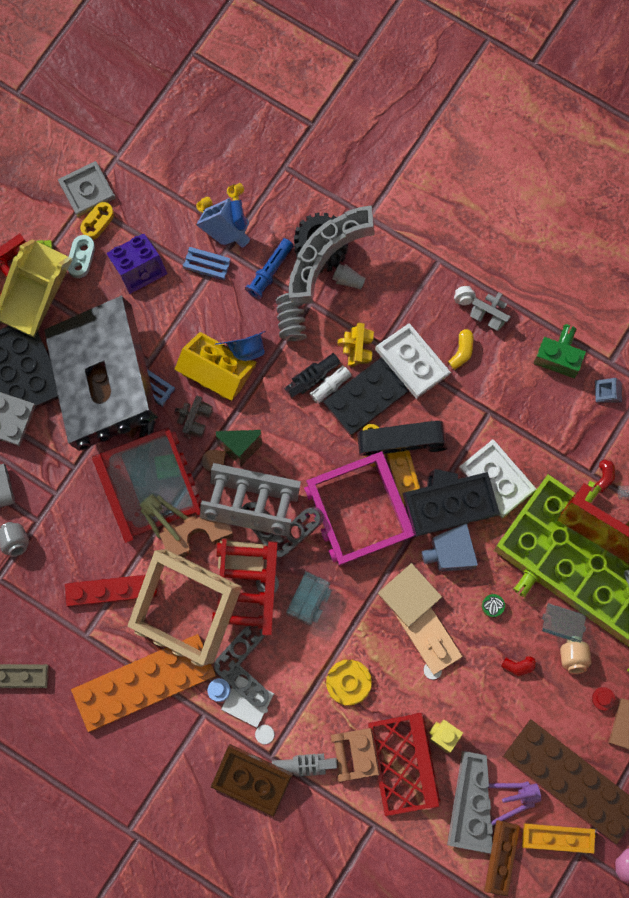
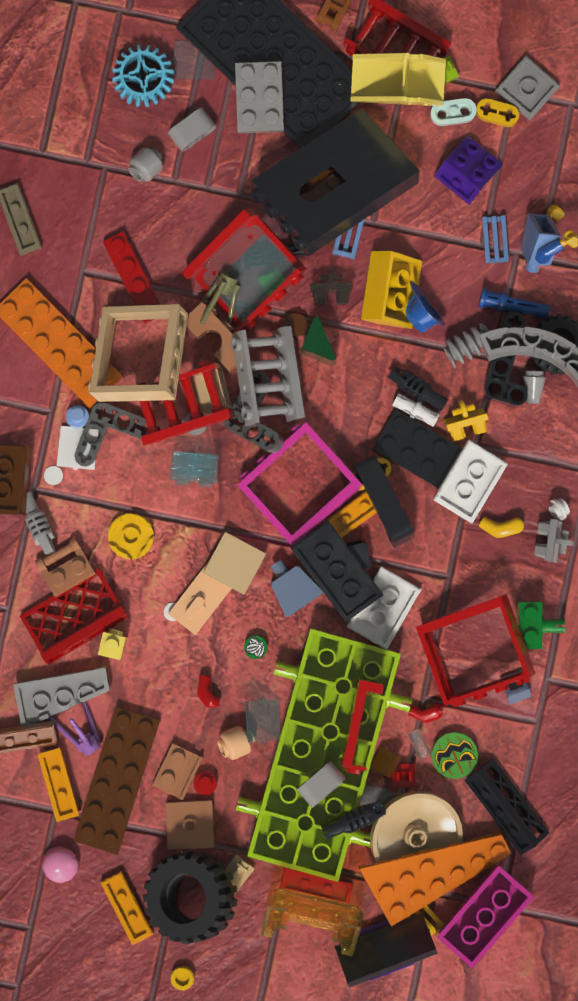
camera: 75 degrees right, 10 degrees up
none -> nougat plate [152,743,203,800]
none -> red window [416,594,536,707]
none -> black beam [483,312,528,408]

